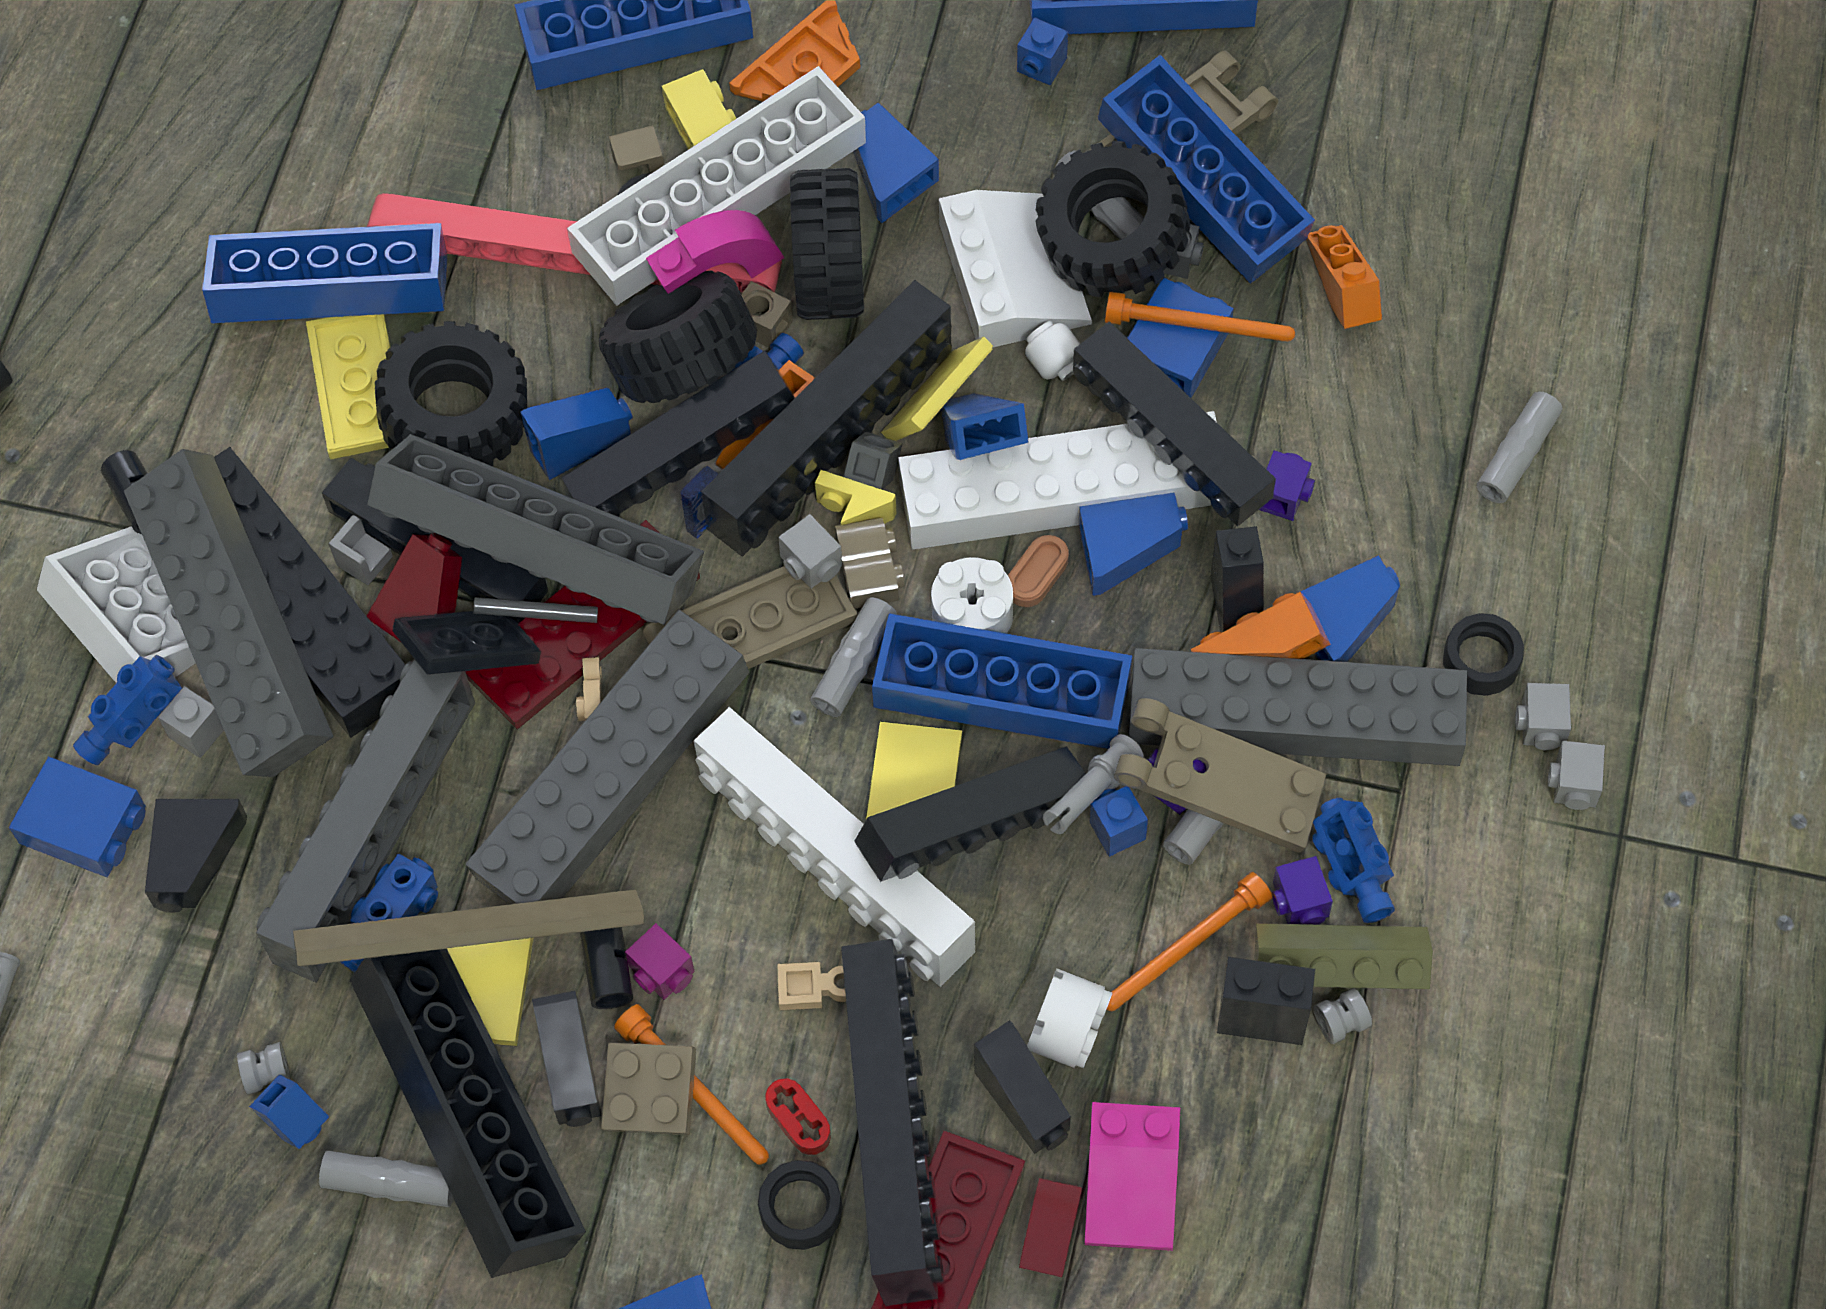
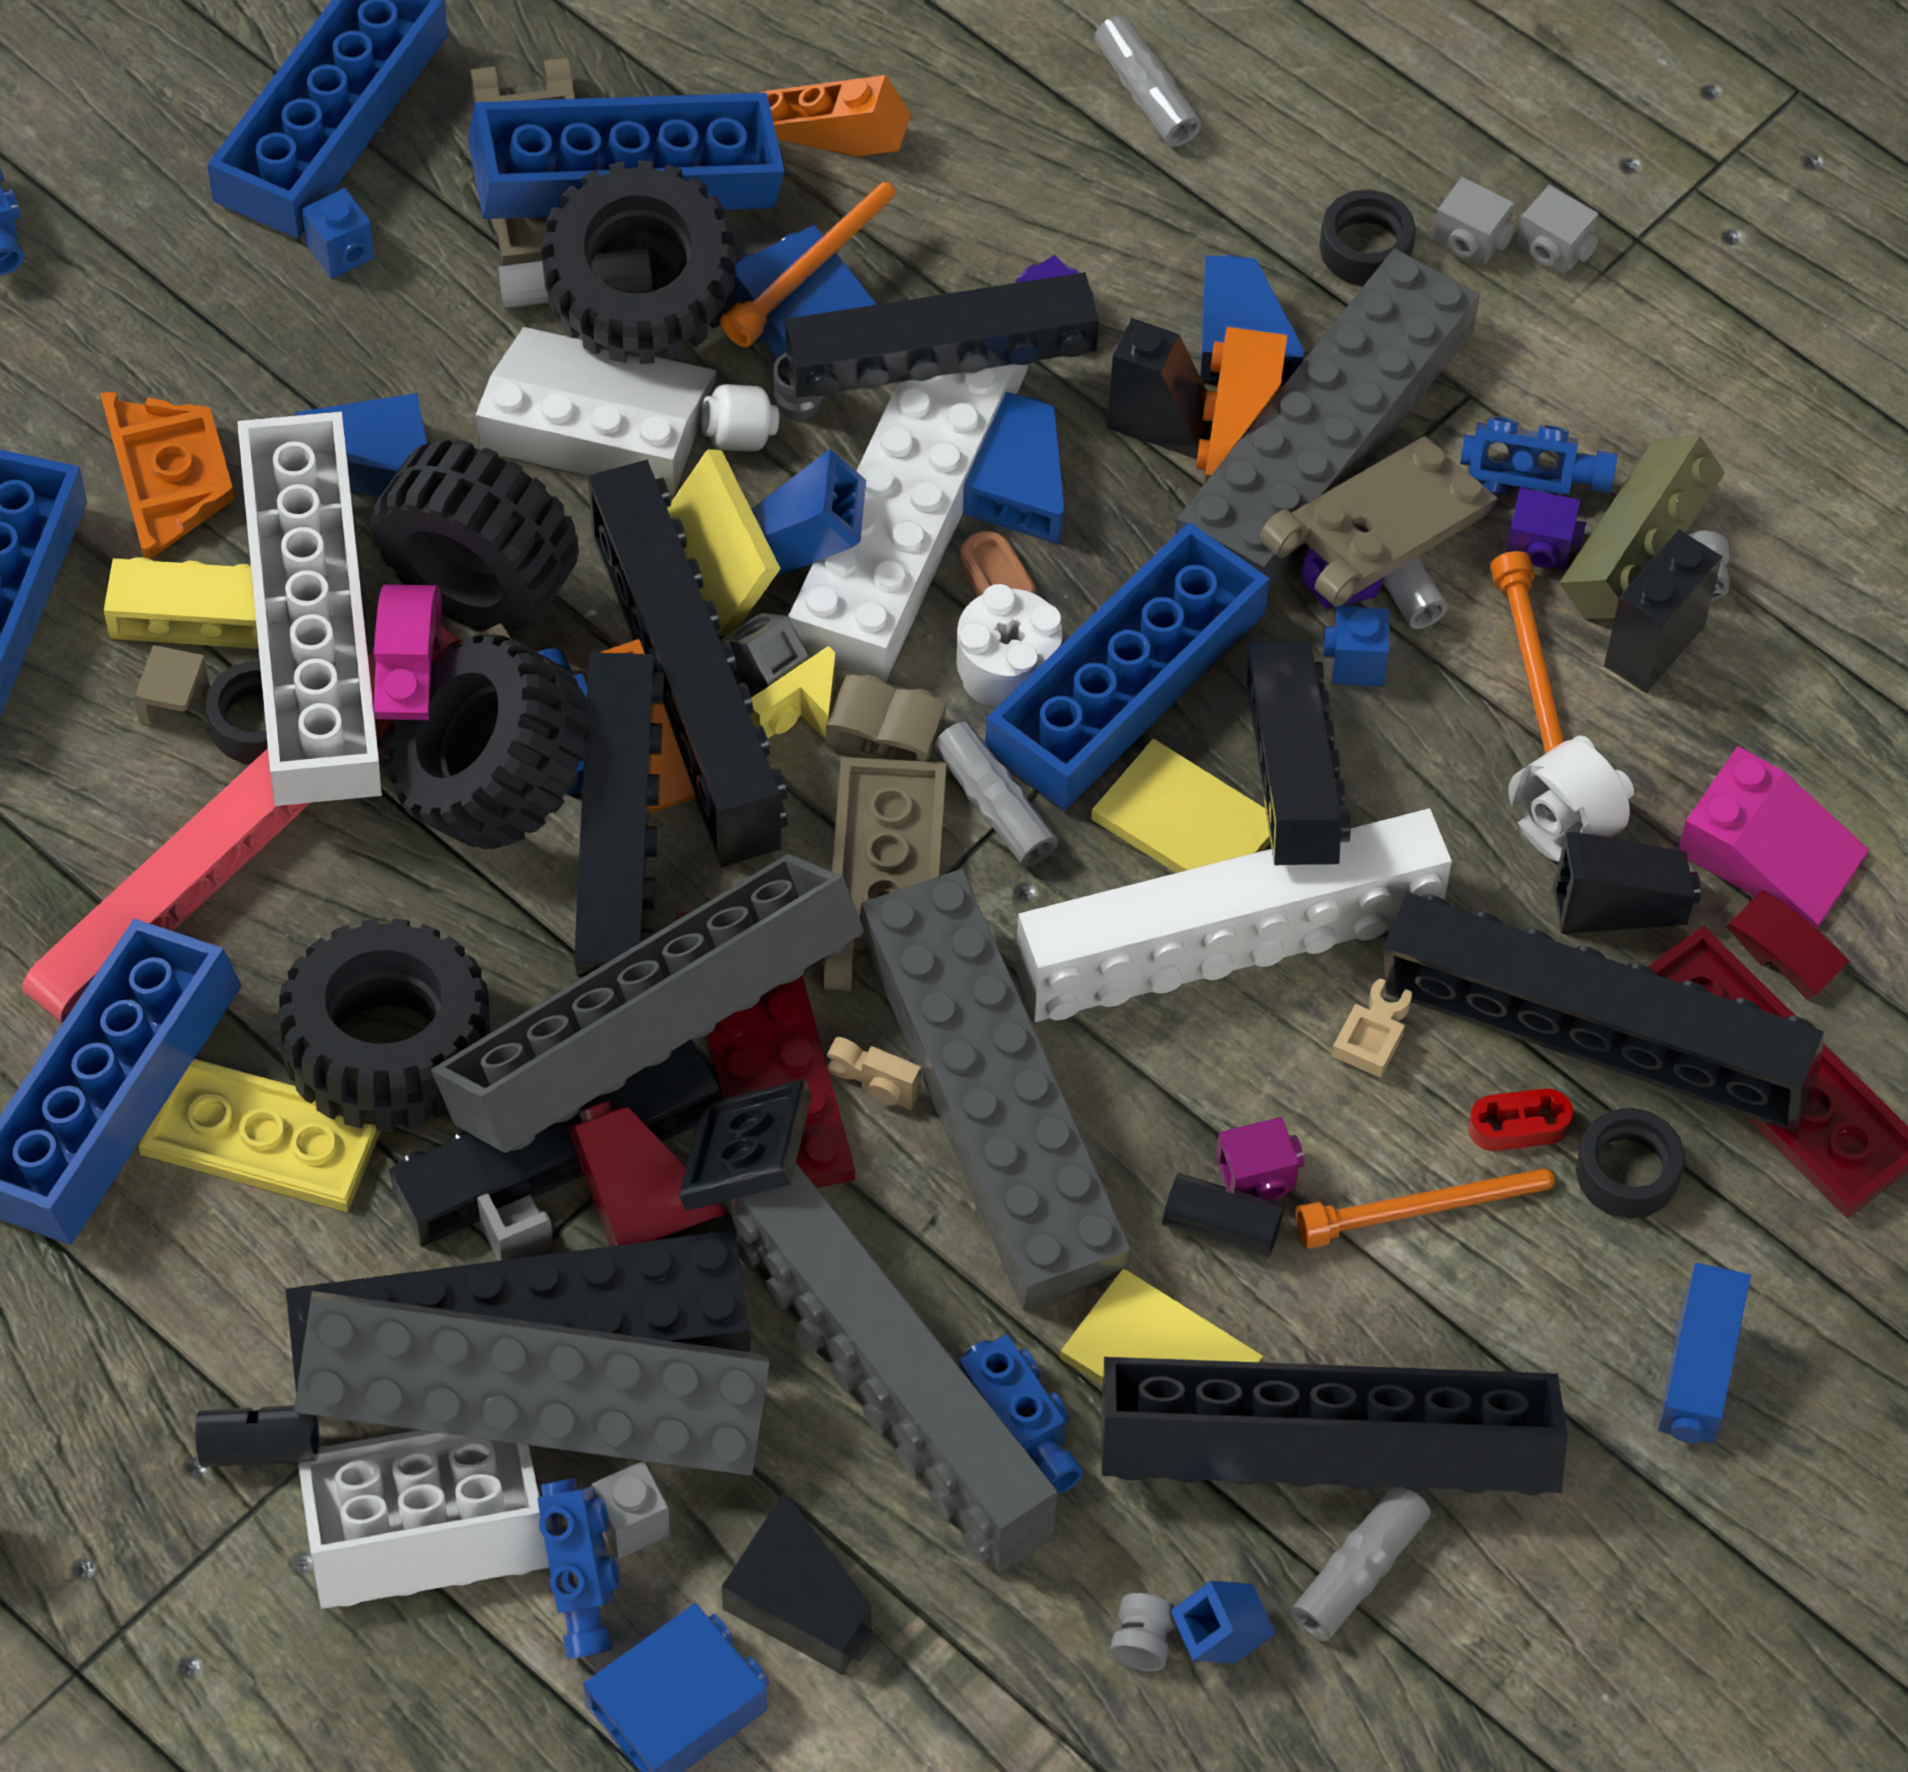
camera: 65 degrees left, 5 degrees down
dark tan tile [293,889,644,966] -> none
dark grey bar [473,597,598,623] -> none
blue slope [521,388,633,480] -> none
slope [532,991,601,1127] -> none
dark tan plate [601,1043,696,1135] -> none
clear blue tile [680,466,718,539] -> none
light grey brick [779,514,842,589] -> none
light grey pin [1043,734,1143,834] -> none

